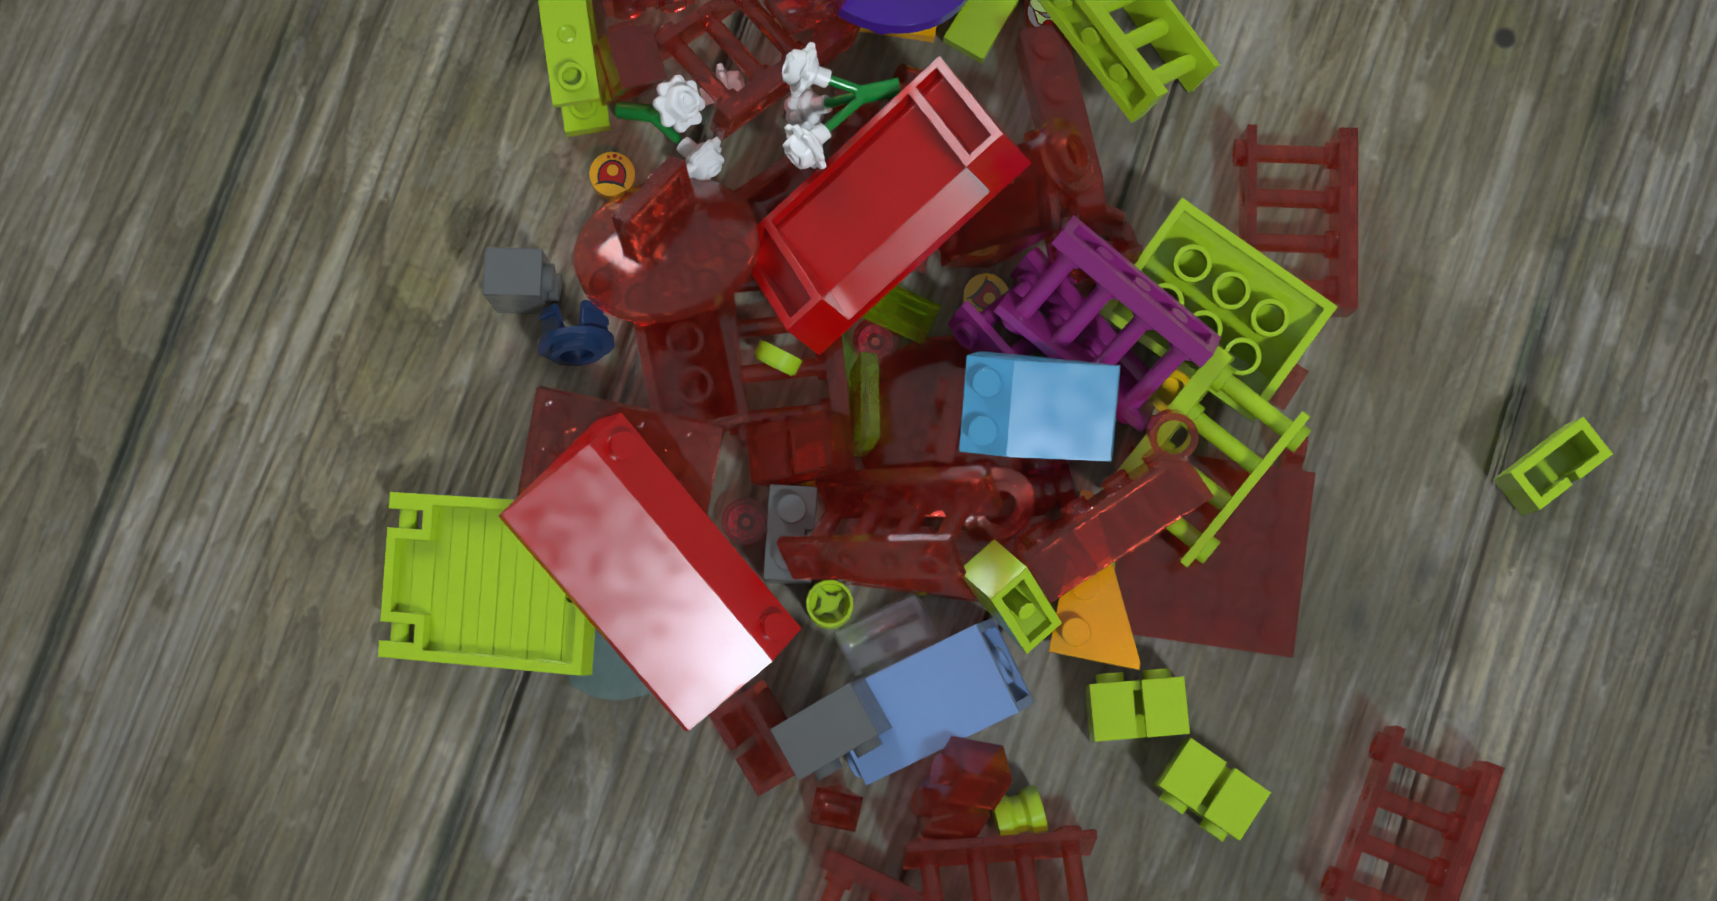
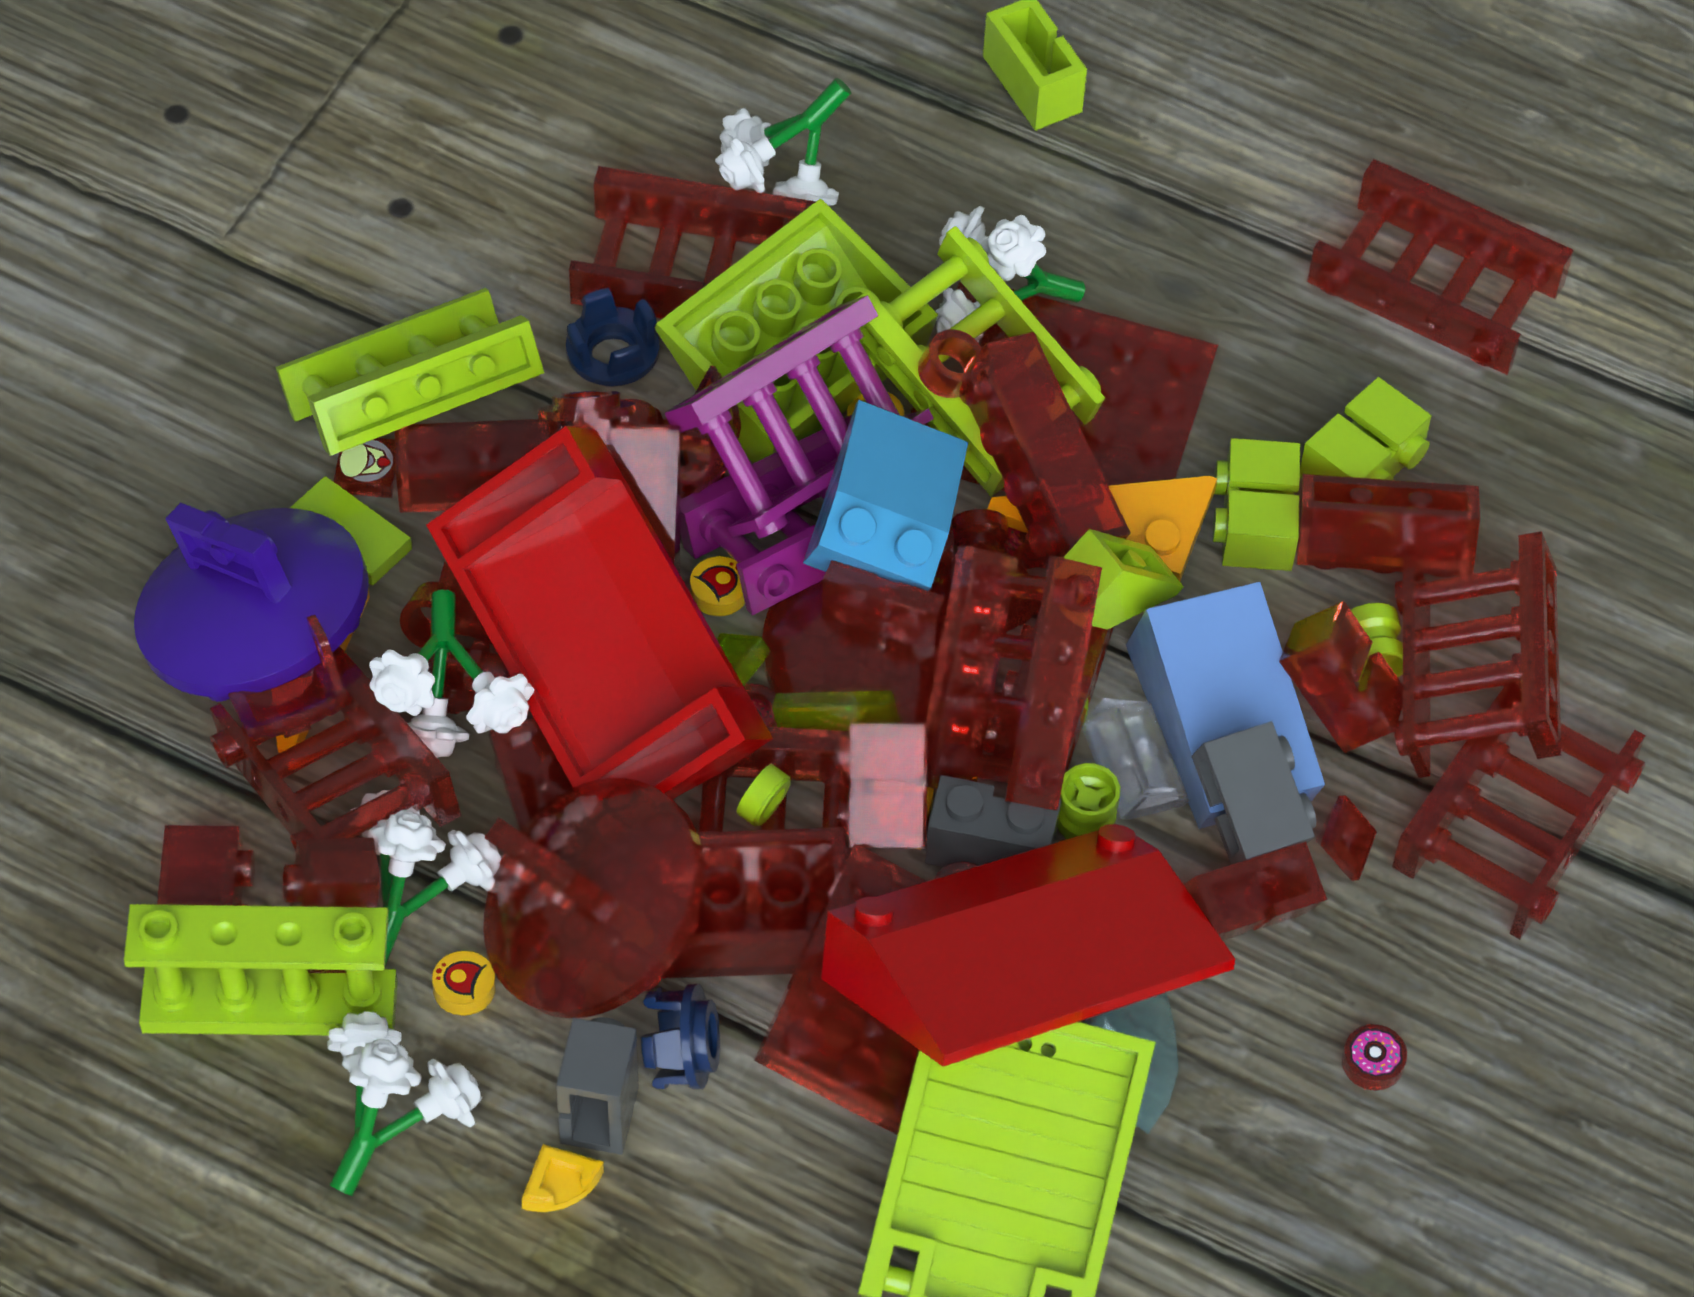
camera: 80 degrees left, 25 degrees down
none -> white plant [327,1011,482,1196]
none -> yellow tile [521,1144,604,1212]
none -> dark blue piece [566,288,659,386]
none -> white plant [715,78,852,216]
none -> white plant [935,206,1085,353]
none -> clear red brick [1297,474,1480,578]
none -> tile [1342,1024,1407,1090]

